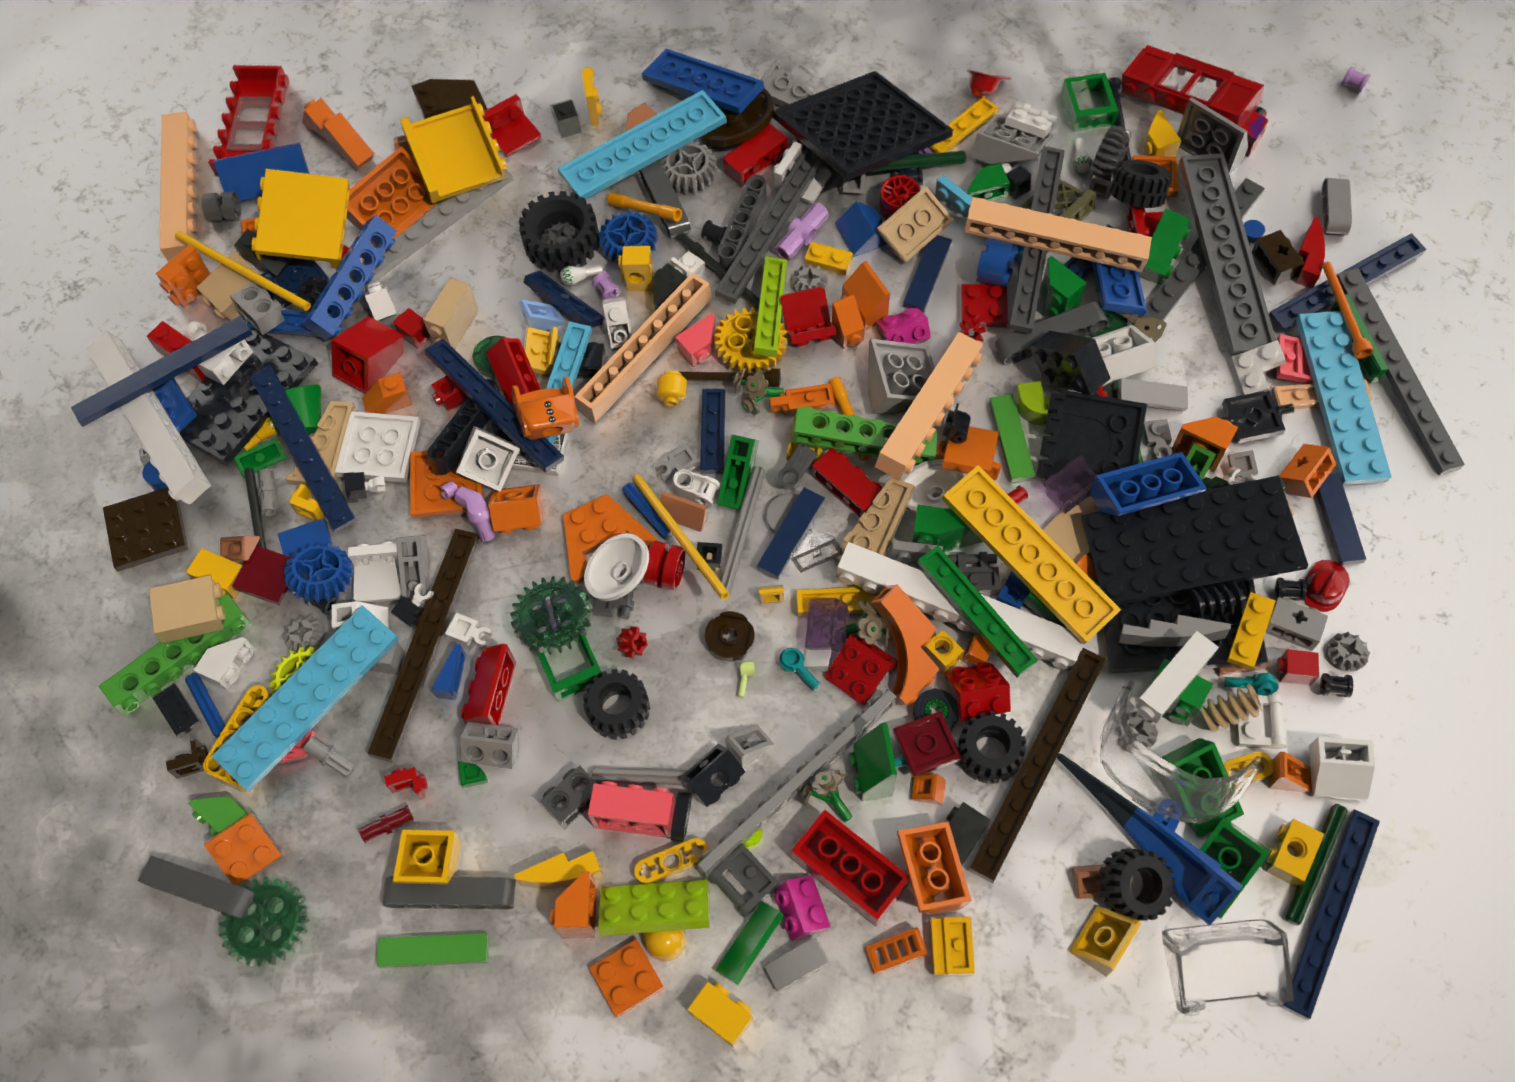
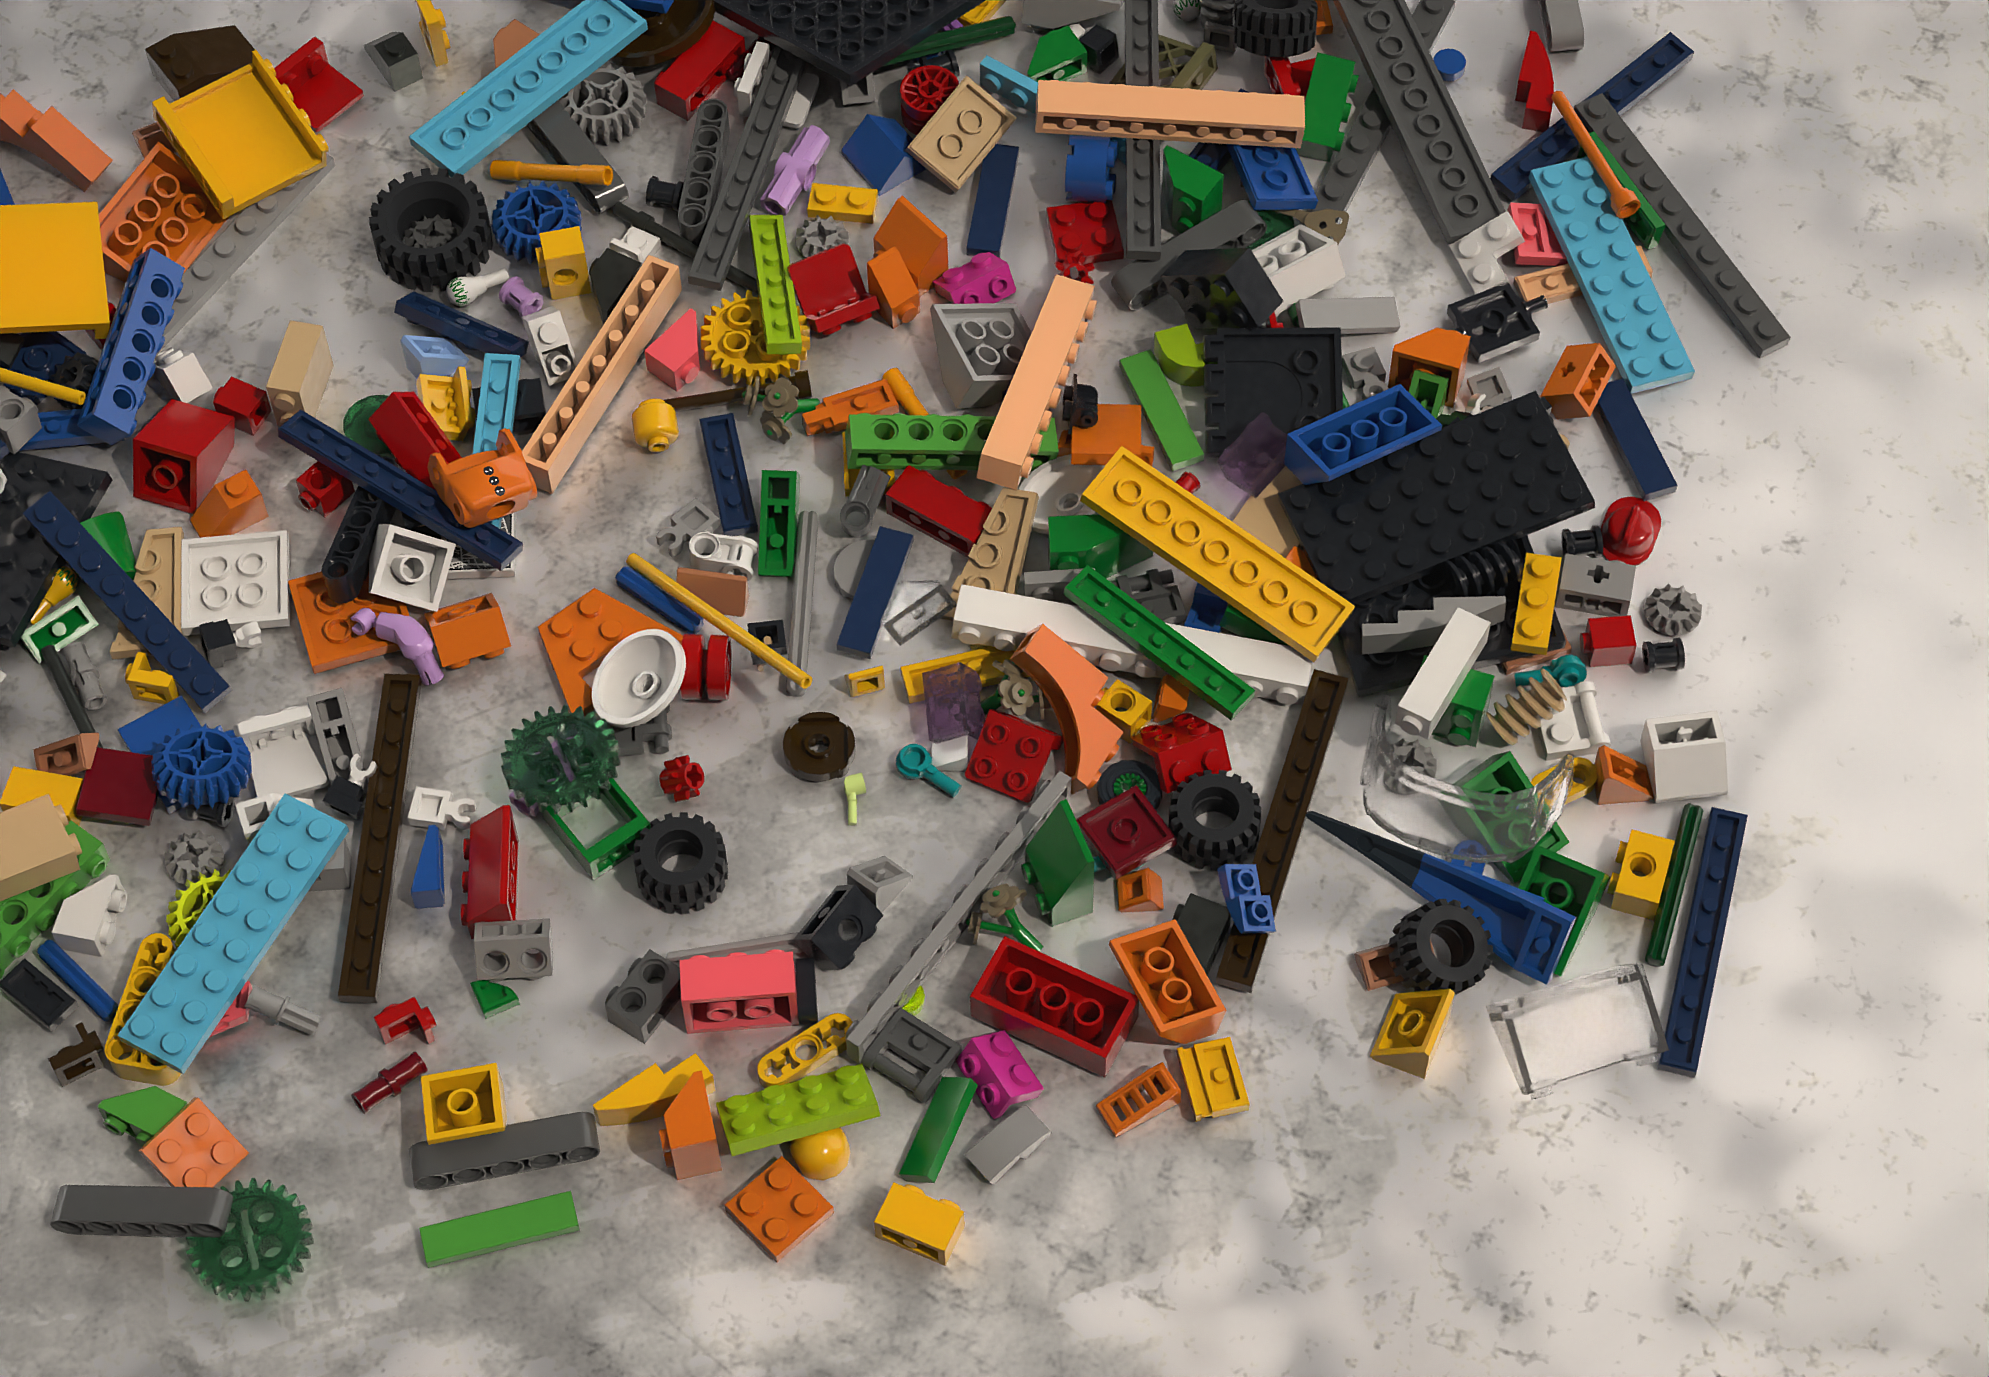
camera: 15 degrees left, 5 degrees down
dark brown brick [1251,230,1305,285] -> none
none -> blue slope [1217,864,1276,933]

